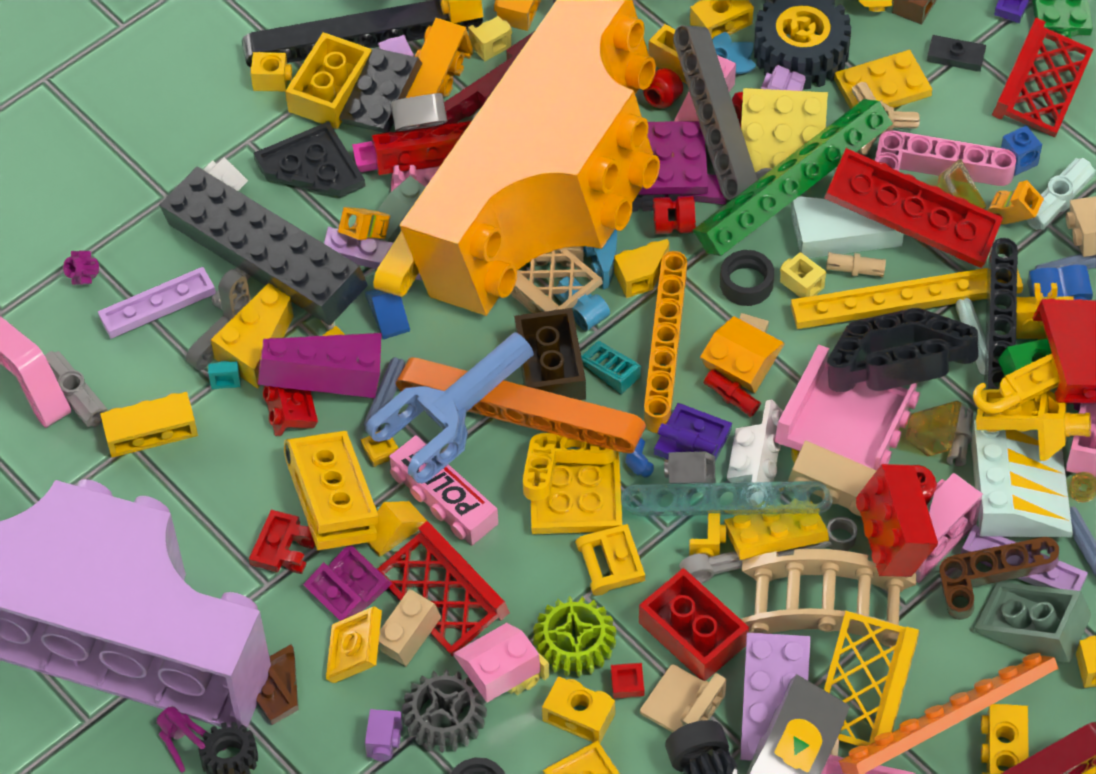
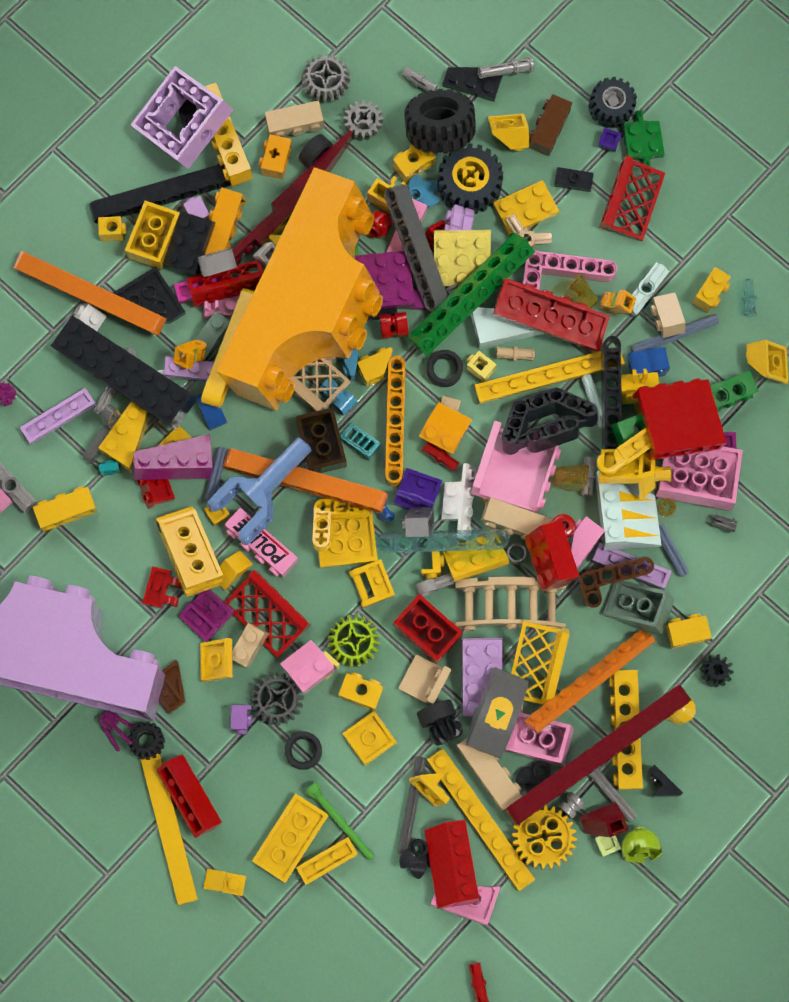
camera: 10 degrees left, 20 degrees up
light yellow brick [468,16,512,62] -> none
red plate [611,663,645,699] -> none
blue brick [1001,125,1042,176] -> none
none -> orange beam [13,251,167,336]

